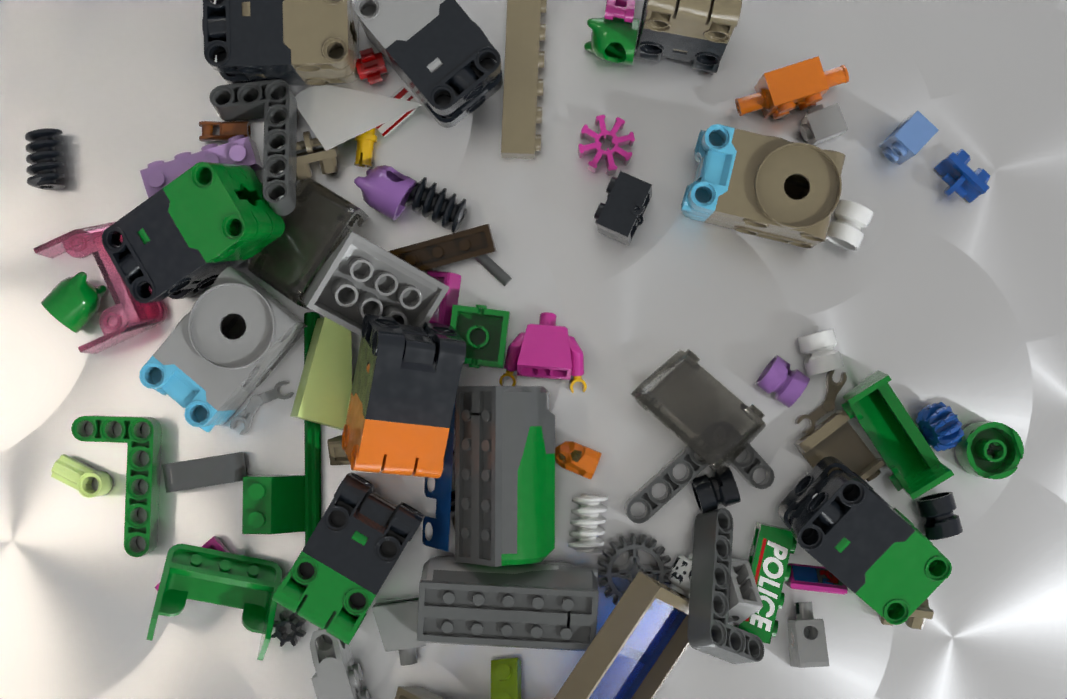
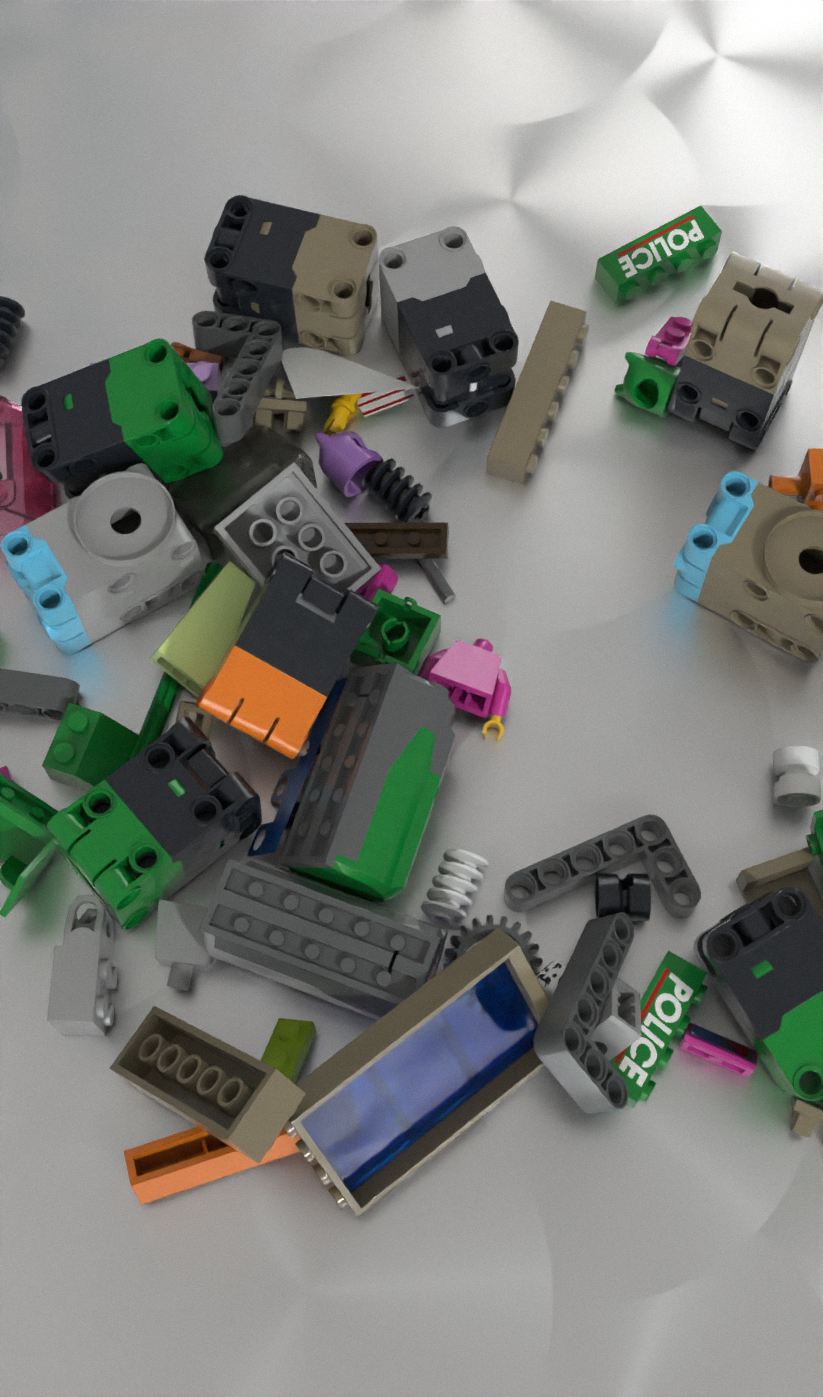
camera: 20 degrees right, 20 degrees down
light grey piece [230,381,294,435] -> none
black gear [271,611,306,647] -> none
red gear [356,47,388,85] -> none
orange rock [555,441,602,479] -> none
dark pink gear [578,115,635,175] -> none
black brick [594,171,652,246] -> none
clear smoke windscreen [631,349,766,476] -> none
medium lavender wheel [756,355,810,408] -> none
light grey torso [788,602,829,668] -> none
dark tan piece [795,370,847,433] -> none

